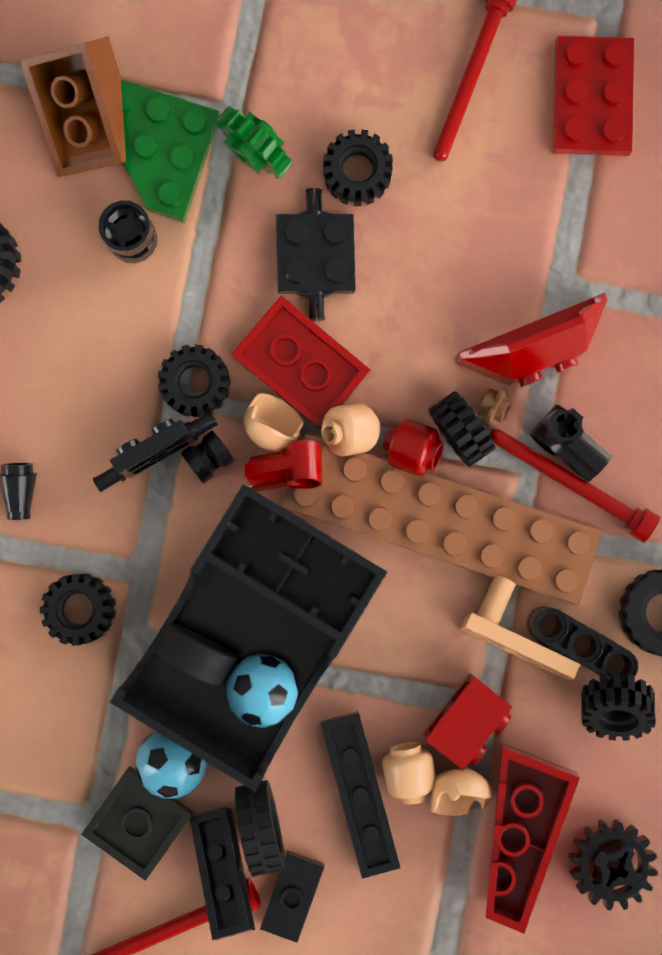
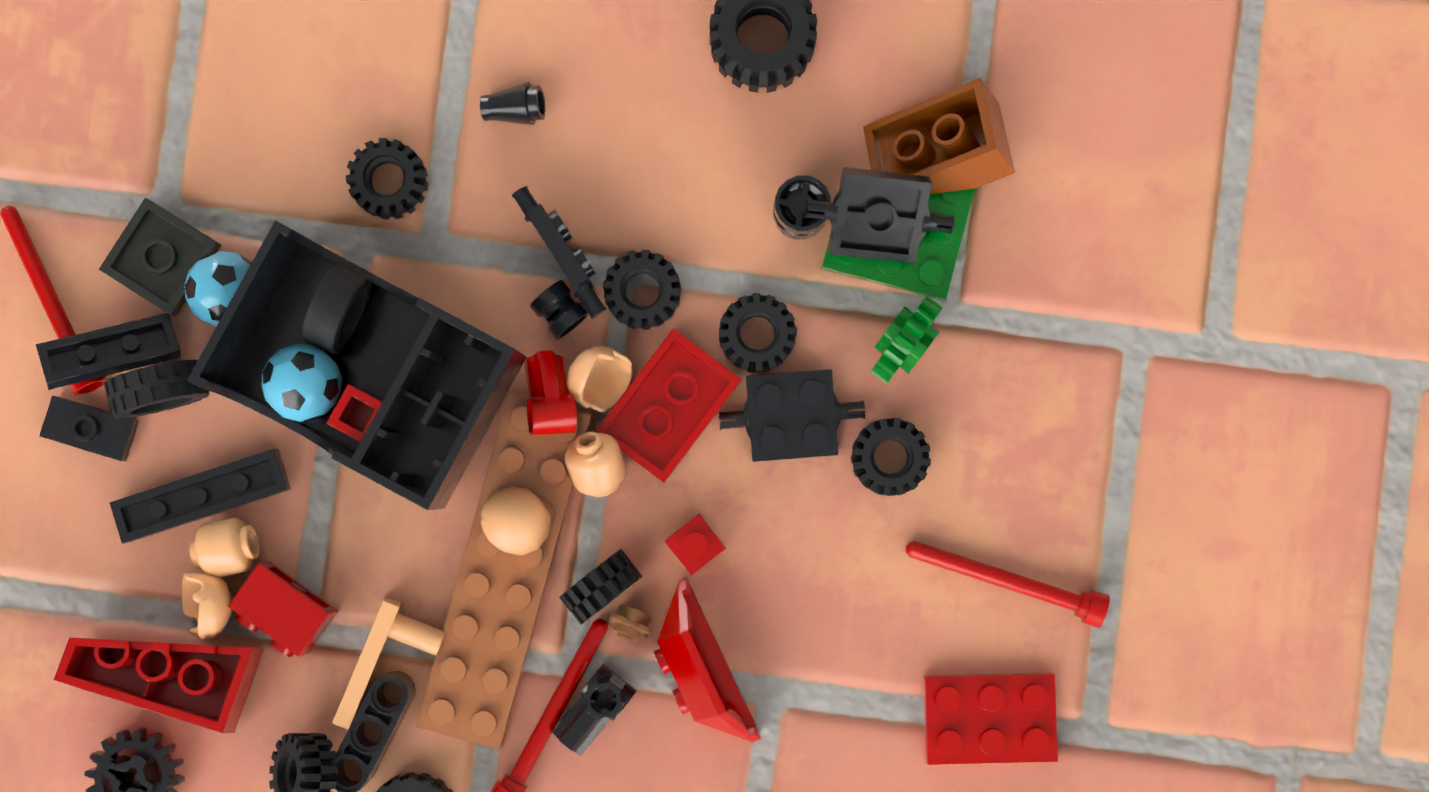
camera: 85 degrees right, 0 degrees up
red head [383,420,444,476] -> none
none -> red brick [326,384,383,442]
none -> light nougat hair [480,485,551,556]
none -> red brick [665,513,726,576]
none -> black tyre [719,293,797,373]
none -> black plate [805,167,955,264]

